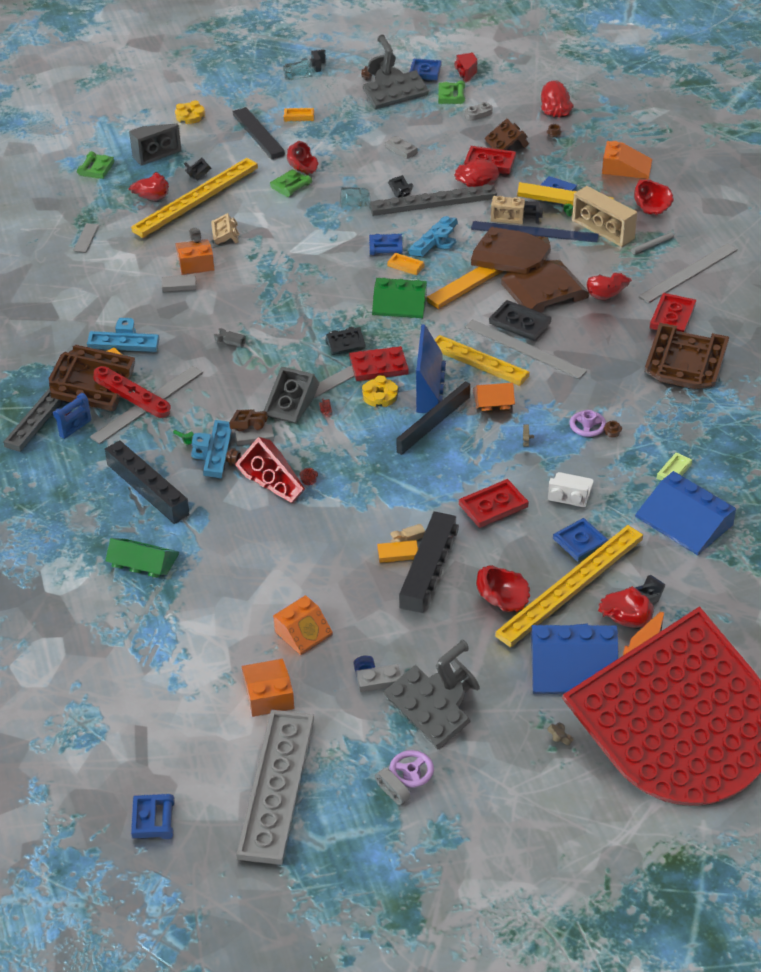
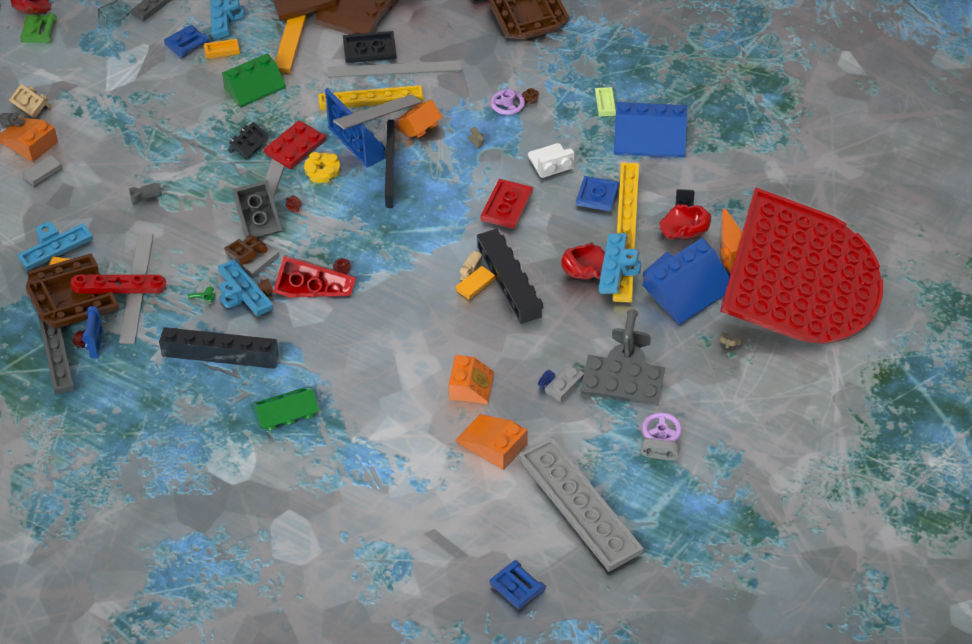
camera: 40 degrees left, 5 degrees up
none -> light grey piece [333,94,422,129]
none -> dark azure plate [598,233,642,294]

